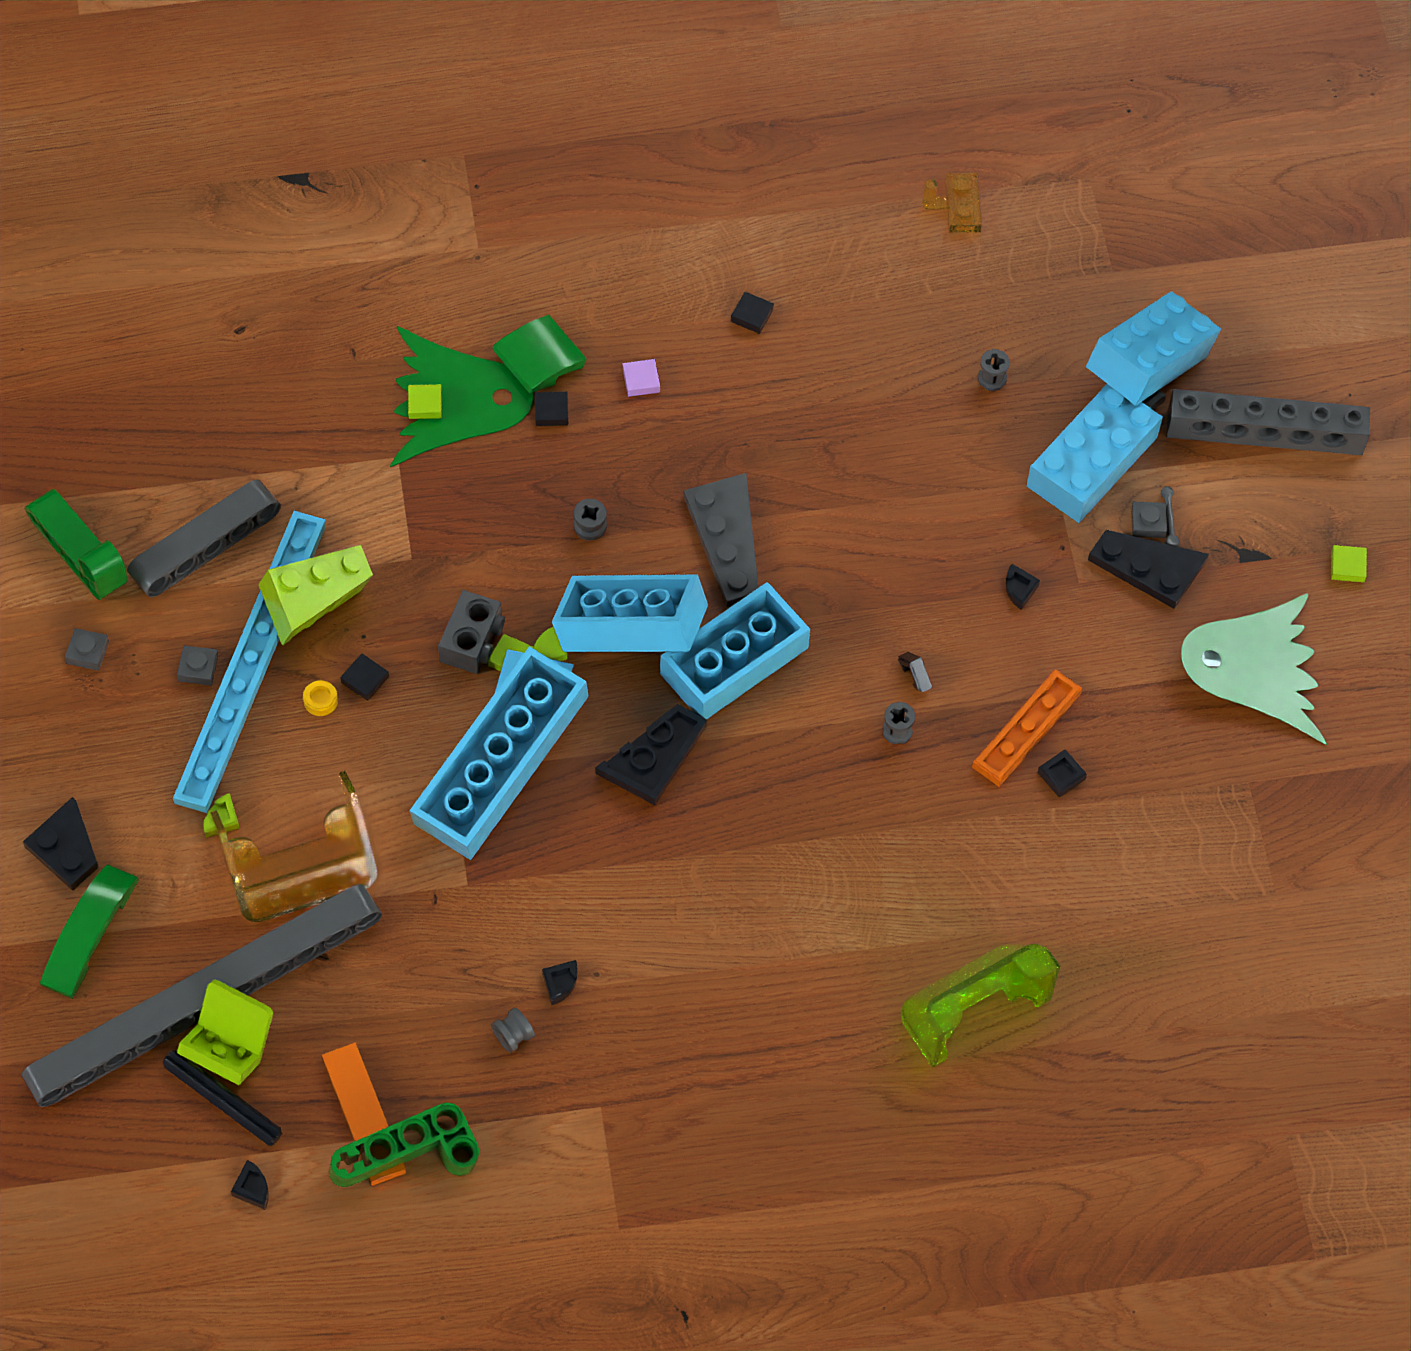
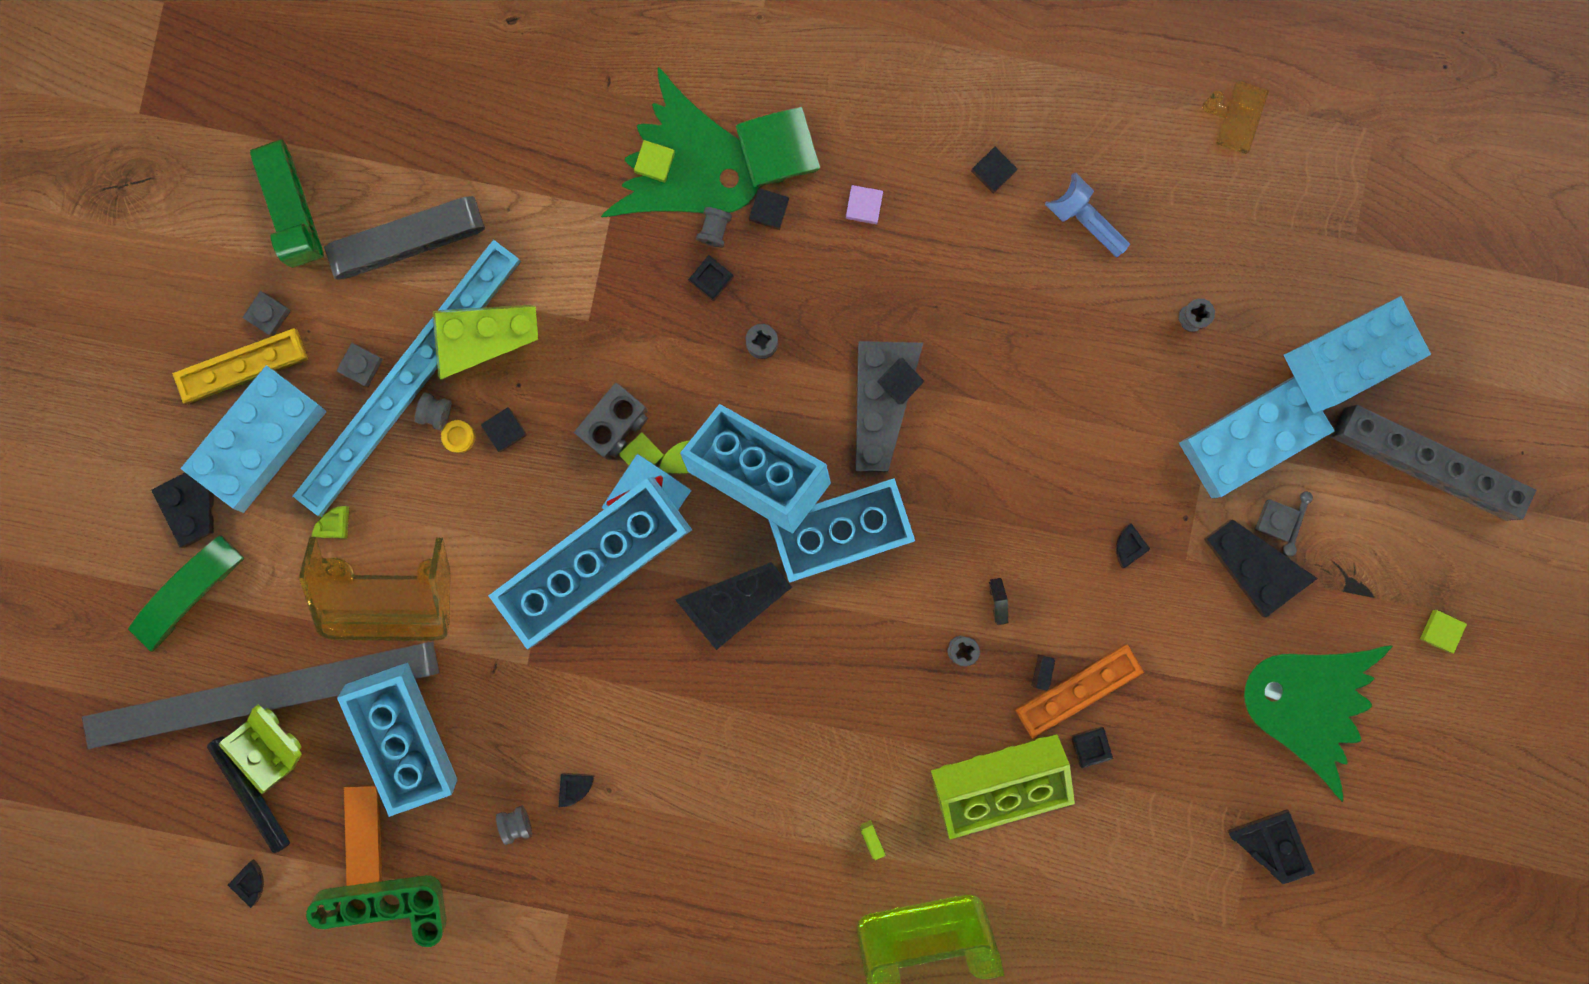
camera: 20 degrees right, 25 degrees up
none -> yellow tile [172,328,308,404]
none -> medium azure brick [180,365,327,513]
none -> medium azure brick [337,663,457,817]
none -> dark grey wheel [415,392,452,431]
none -> black tile [688,255,734,302]
none -> dark grey bush [696,207,732,248]
none -> lime tile [860,820,886,860]
none -> black tile [877,358,924,404]
none -> lime slope [931,734,1075,840]
none -> black tile [1031,654,1056,691]
none -> medium blue piece [1045,173,1130,258]
none -> black wing [1228,809,1315,884]

